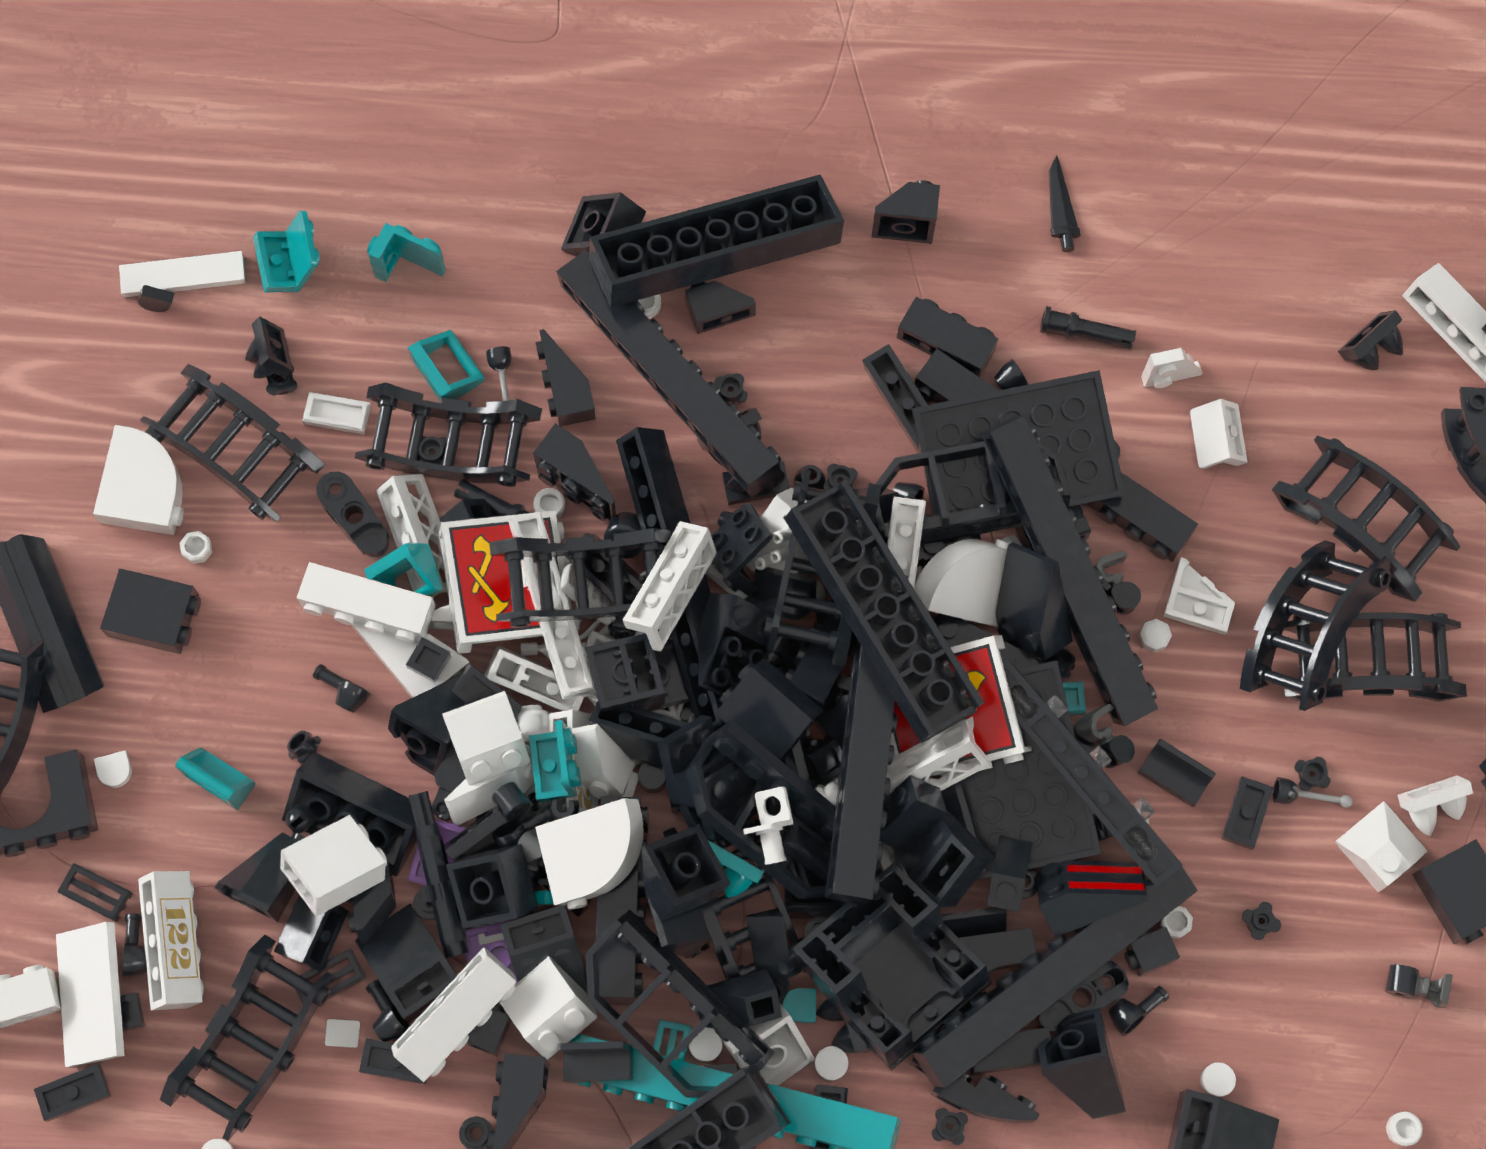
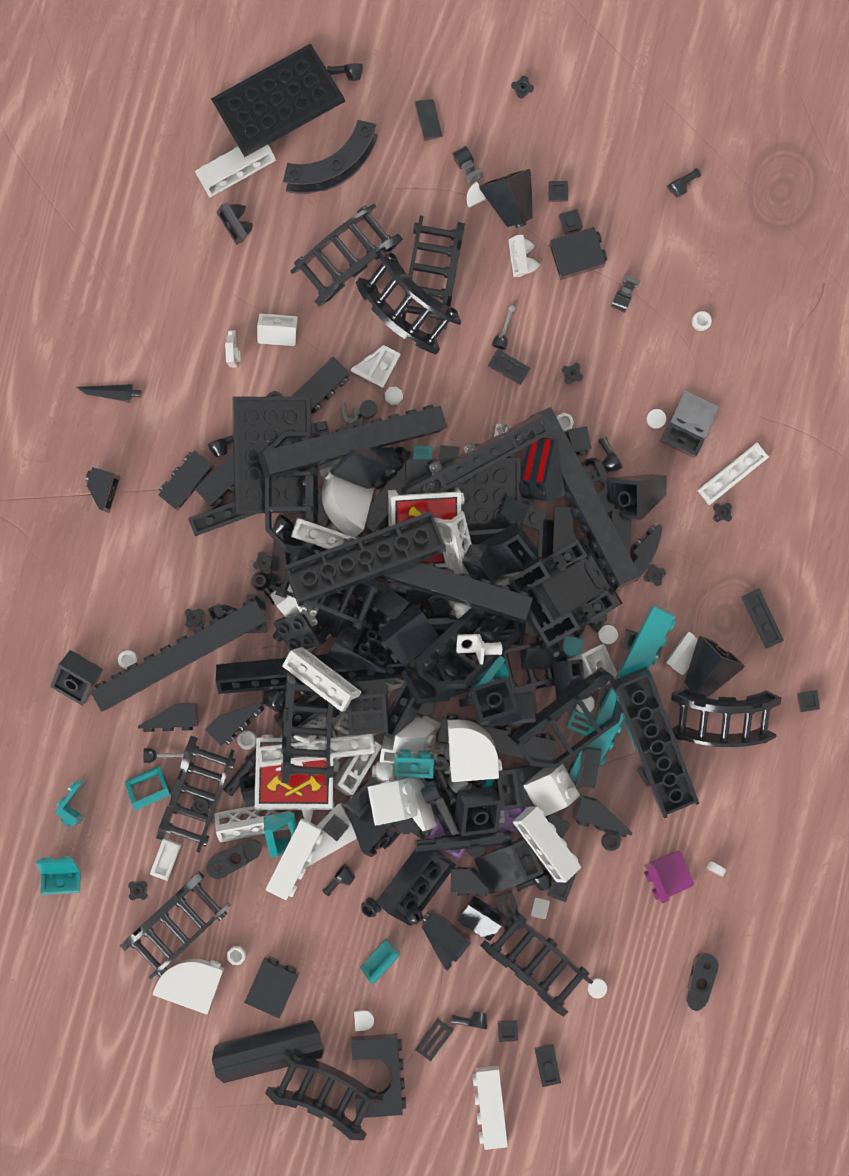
camera: 75 degrees left, 15 degrees up
white tile [56,922,125,1067] -> none
white tile [119,251,246,298] -> none
black tile [138,285,174,312] -> none
white brick [138,871,204,1010] -> none
black tile [245,316,293,379] -> none
white brick [280,815,387,917] -> none
black brick [589,174,844,308] -> none
black slope [685,281,756,334] -> none
black pin [1040,306,1136,350] -> none
leg [1075,704,1135,768] -> none
black panel [1138,739,1216,807] -> none
black plate [1294,757,1331,791] -> none
white slope [1335,801,1428,892] -> none

